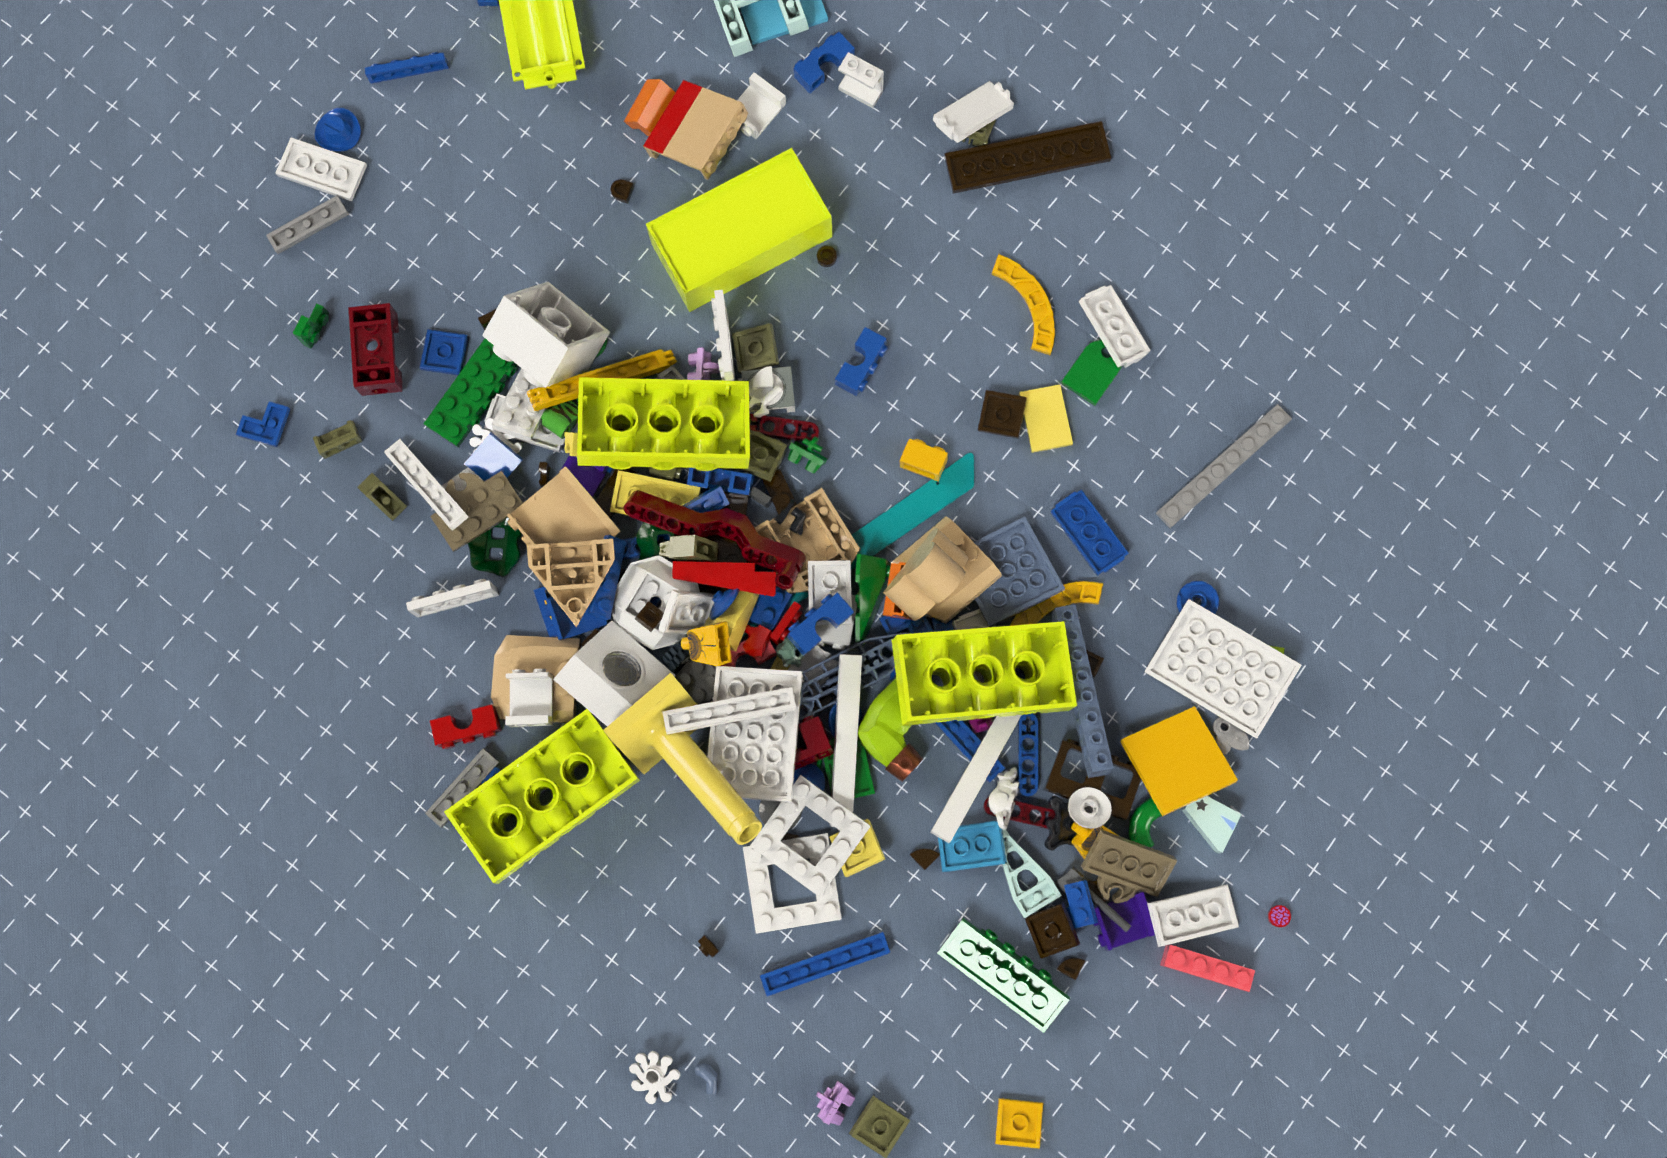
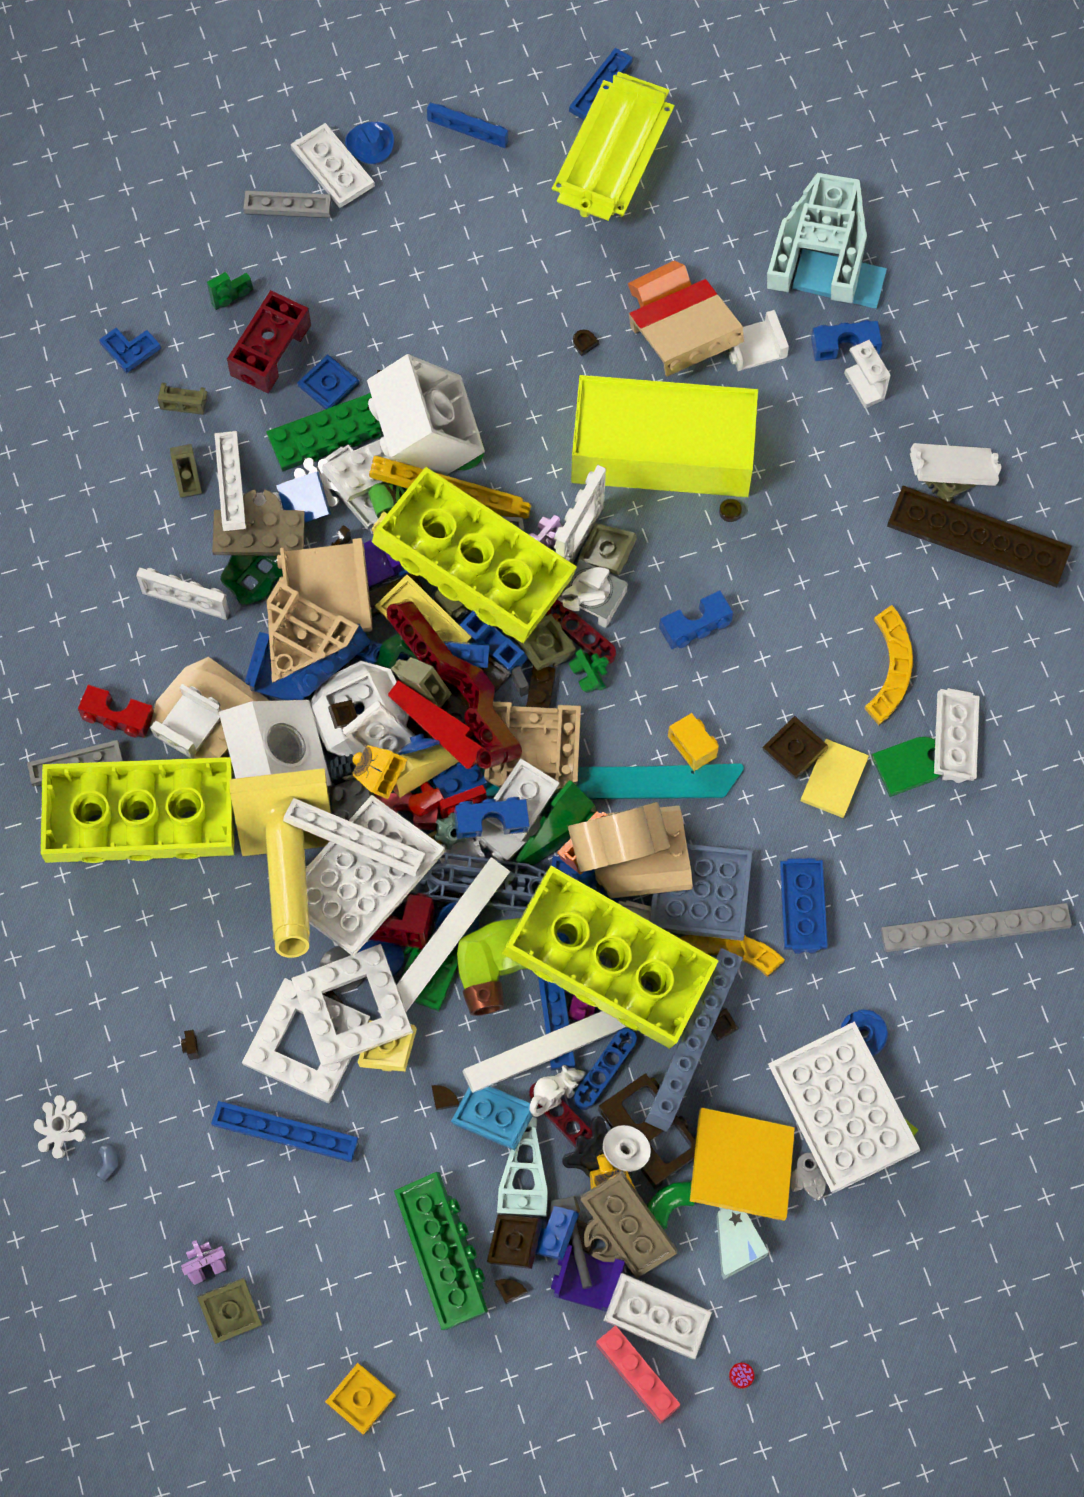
camera: 30 degrees right, 10 degrees down
black piece [774,499,807,536] -> none

